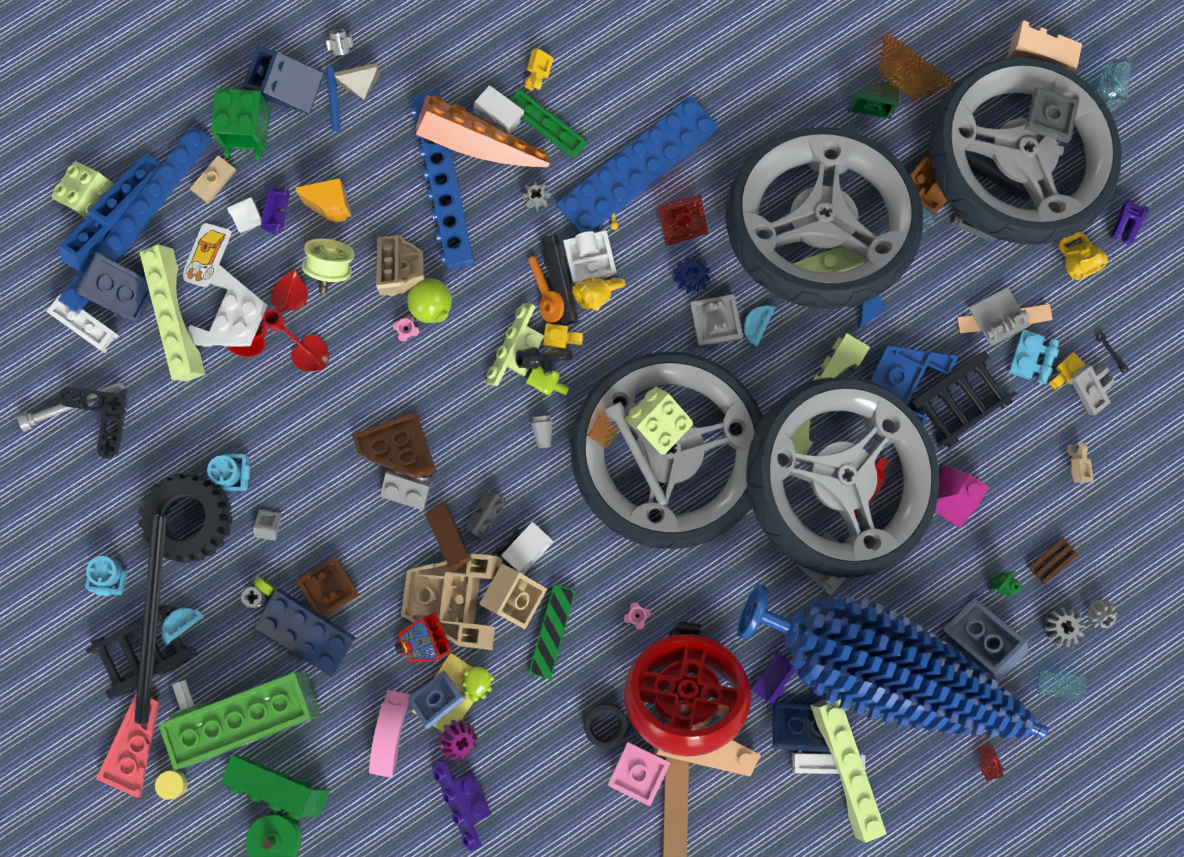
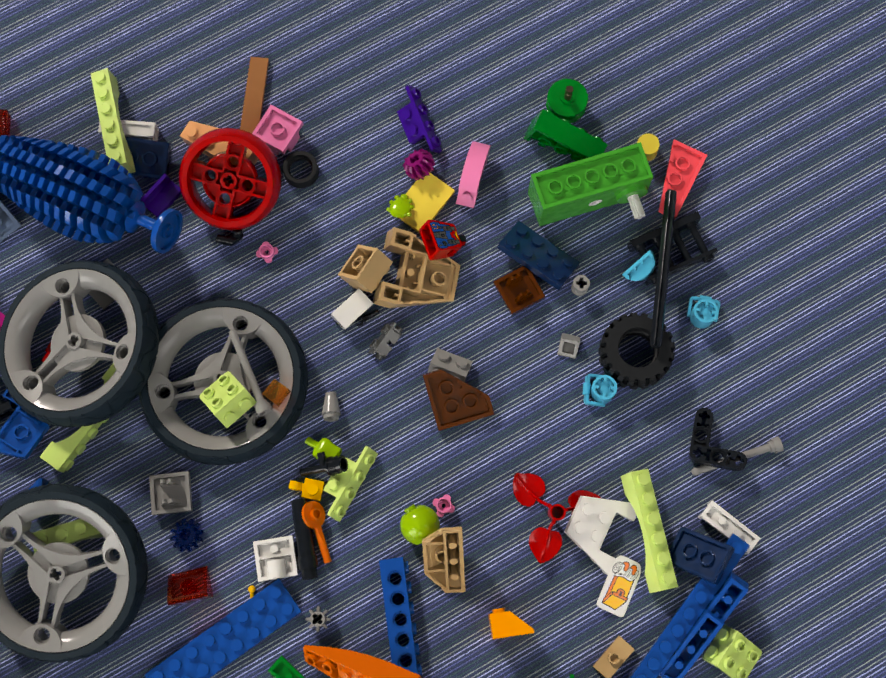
camera: 175 degrees left, 5 degrees down
white panel [227,198,262,233] -> none
lime tile [253,576,276,596] -> none
dark purple hinge [260,185,290,235] -> none
yellowish green wheel [302,239,354,294] -> none
medium blue slope [408,671,466,729] -> none
reddish brown tile [425,502,472,571] -> none
tile [529,584,576,680] -> none
yellow piece [572,277,625,311] -> none
medium azure tile [744,305,776,348] -> none

